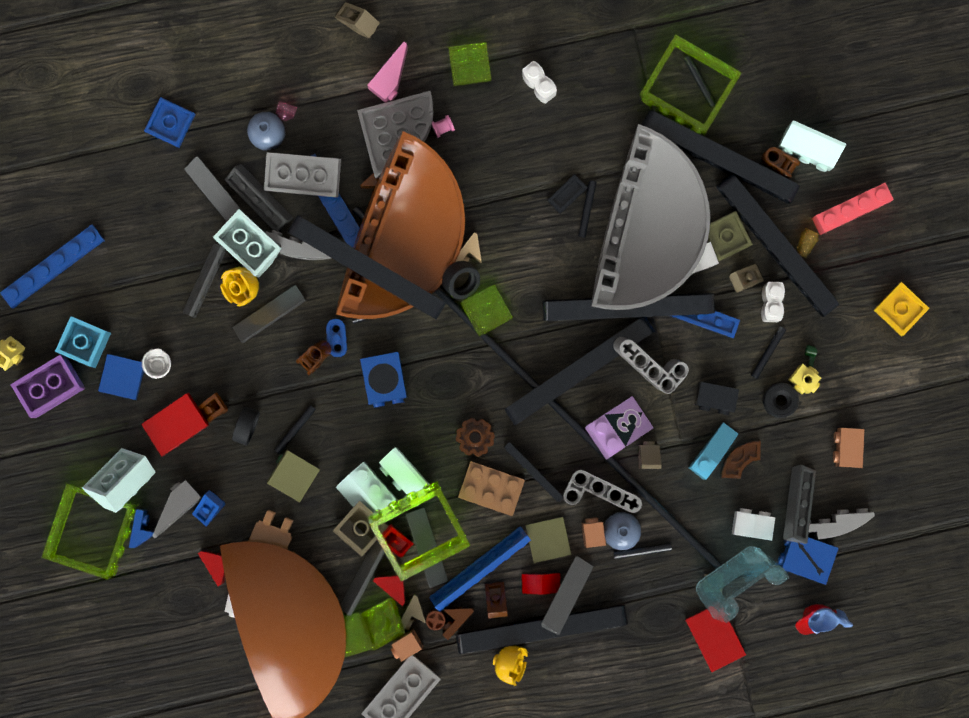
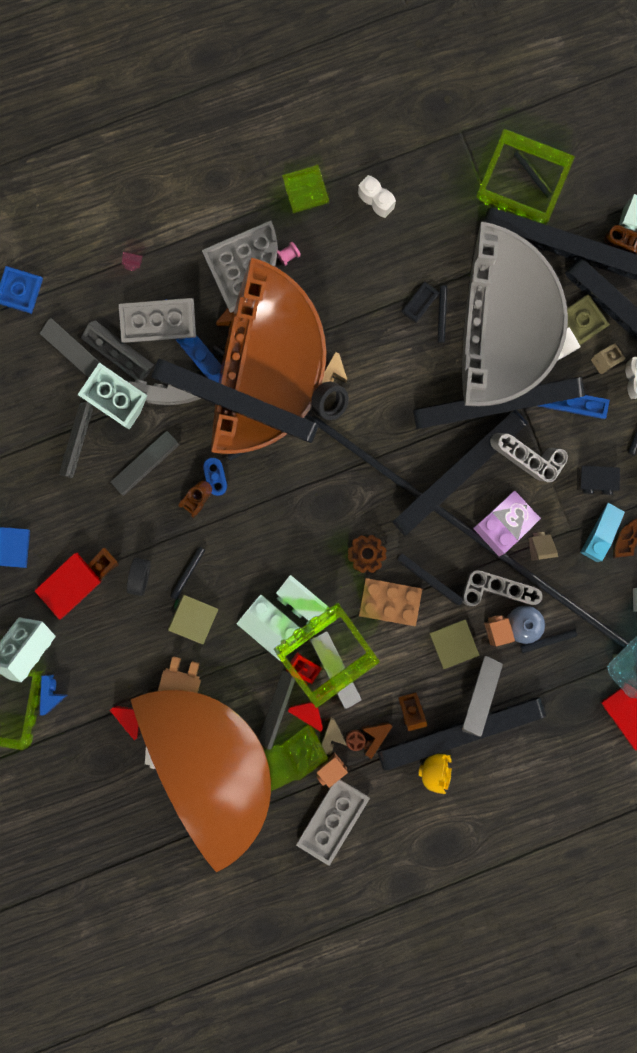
camera: 15 degrees left, 0 degrees up
white hair [142,348,171,379] -> none
light grey slope [153,480,201,538] -> none
blue slope [192,490,225,527] -> none
yellow cylinder [220,267,259,306] -> none
sand blue cylinder [247,112,285,150] -> none
dark tan slope [333,501,388,557] -> none
dark tan slope [335,2,379,38] -> none
blue brick [360,352,407,408] -> none
bright pink slope [367,42,408,103] -> none
blue plate [429,526,531,611] -> none
clear neon green plate [460,285,513,336] -> none
red slope [522,573,561,594] -> none

